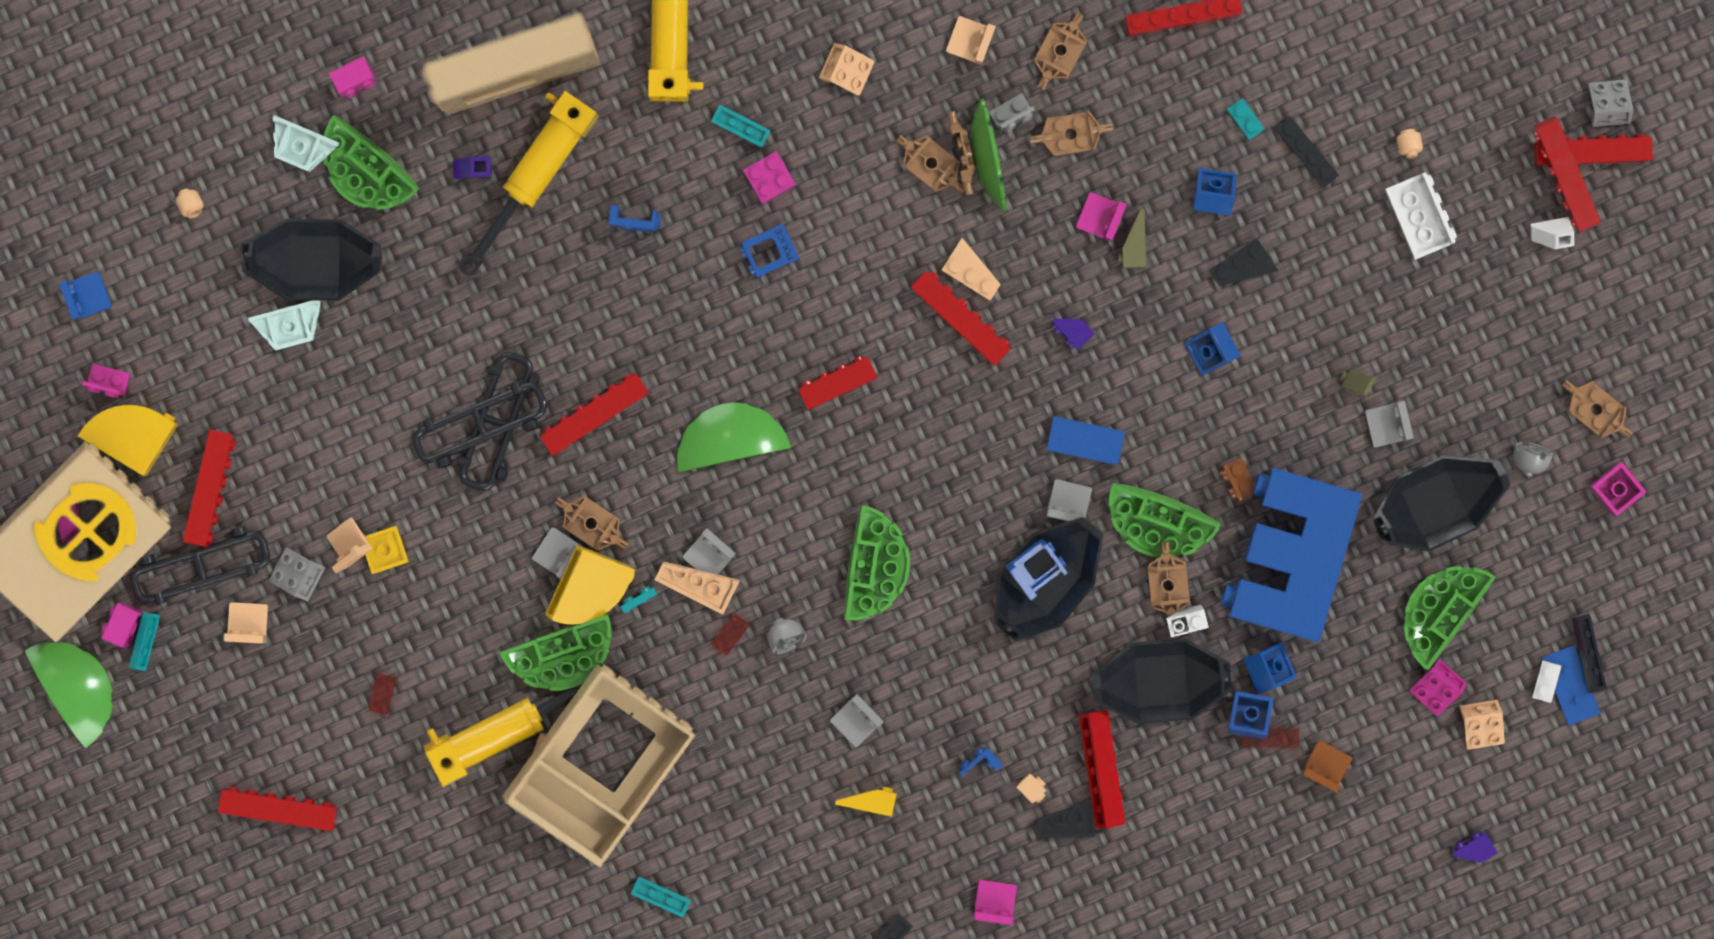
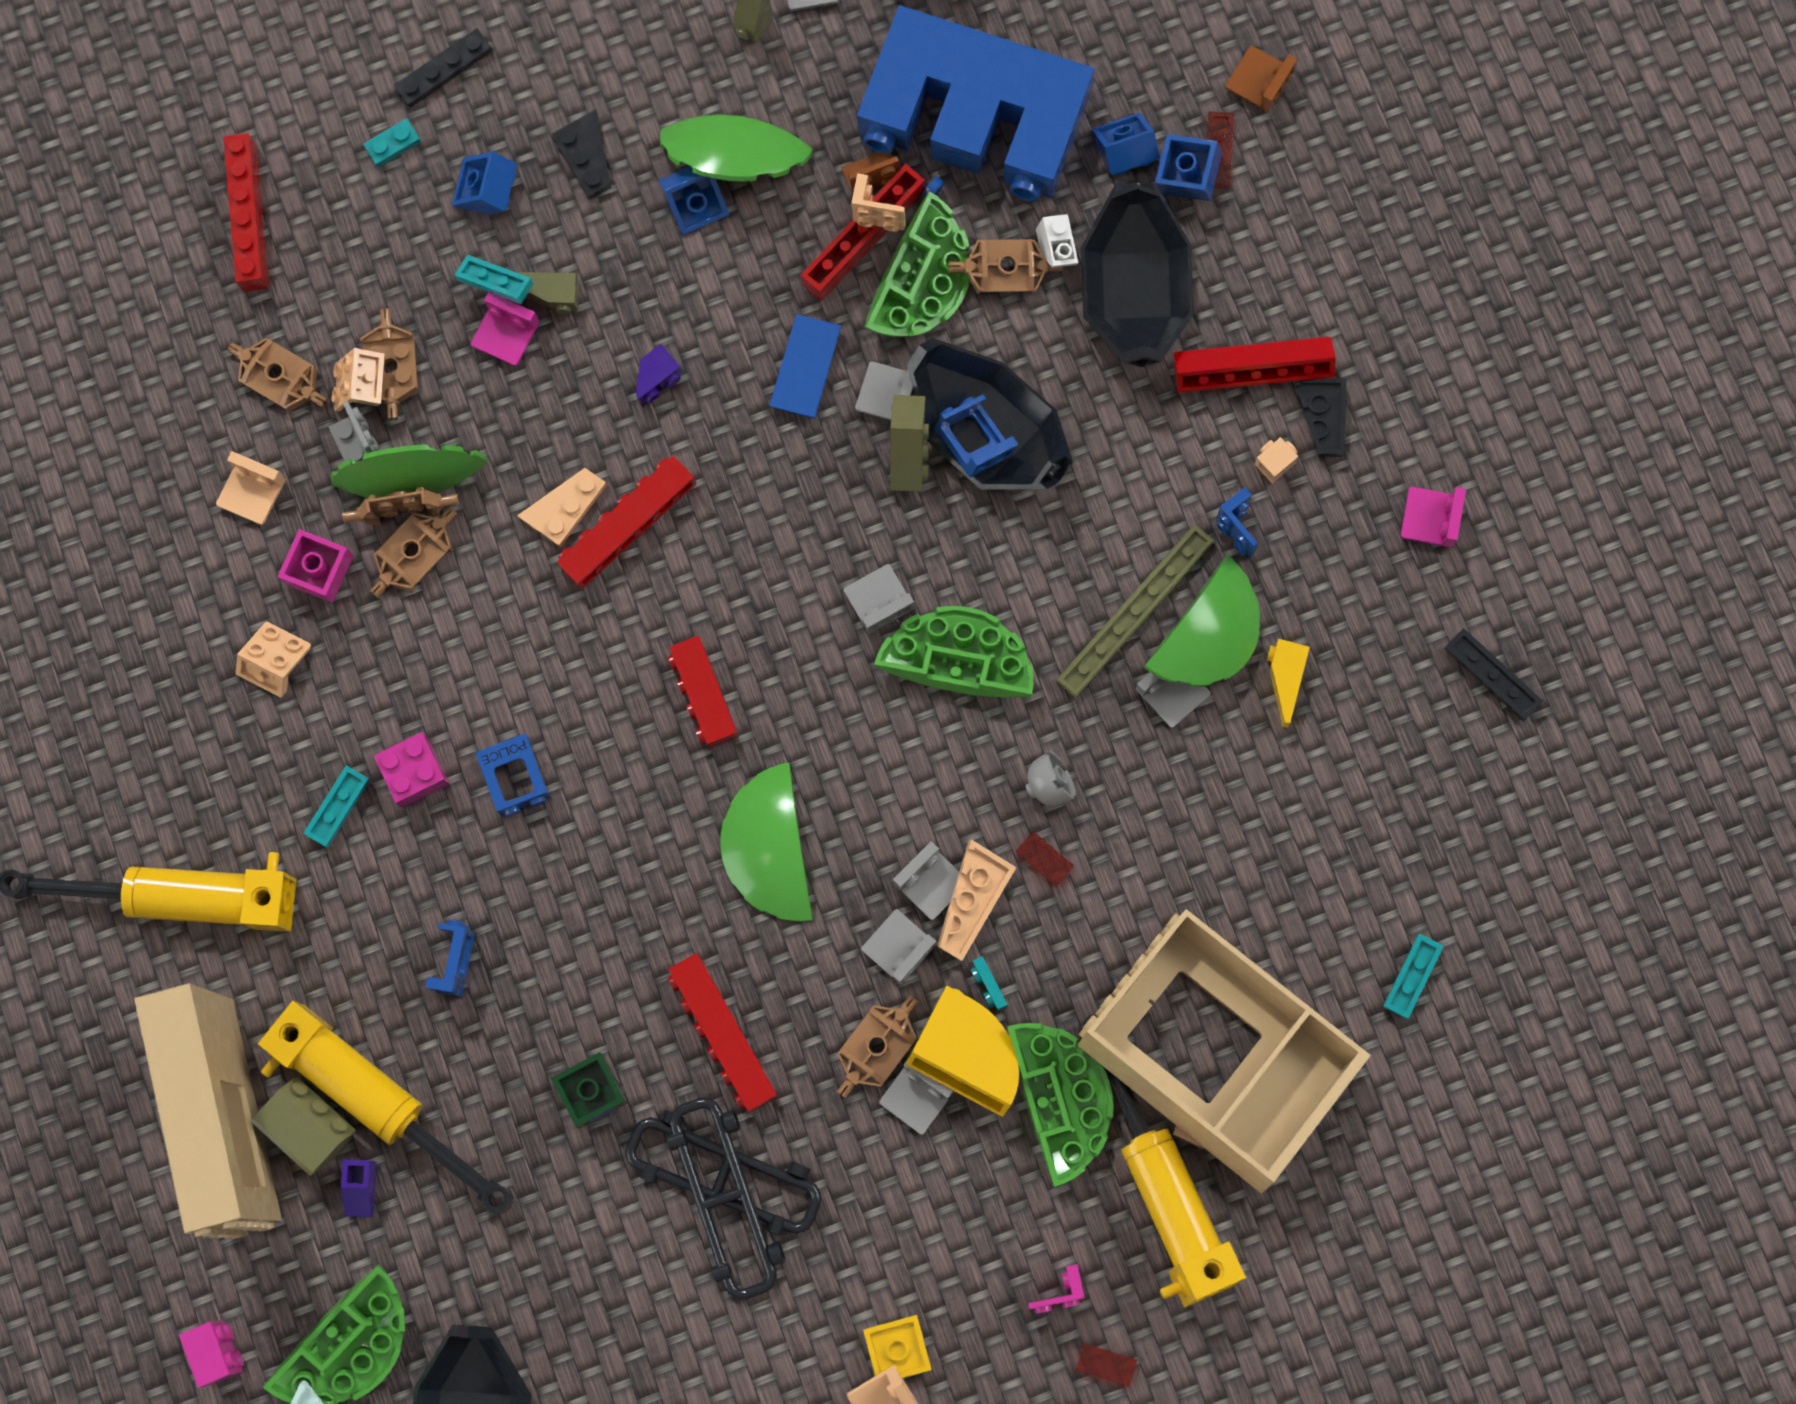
camera: 75 degrees left, 10 degrees down
none -> olive slope [251,1077,356,1176]
none -> dark pink brick [277,529,354,603]
none -> light nougat bracket [332,348,384,411]
none -> teal plate [454,255,534,304]
none -> dark green brick [551,1052,629,1128]
none -> bright green brick [660,115,813,181]
none -> red brick [800,164,925,302]
none -> light grey bracket [844,564,915,634]
none -> light nougat bracket [852,173,906,232]
none -> light grey bracket [861,909,937,985]
none -> olive wedge [890,395,929,491]
none -> blue tile [921,176,944,199]
none -> dark pink bracket [1028,1264,1084,1313]
none -> olive tile [1056,524,1215,699]
none -> bright green brick [1144,555,1260,687]

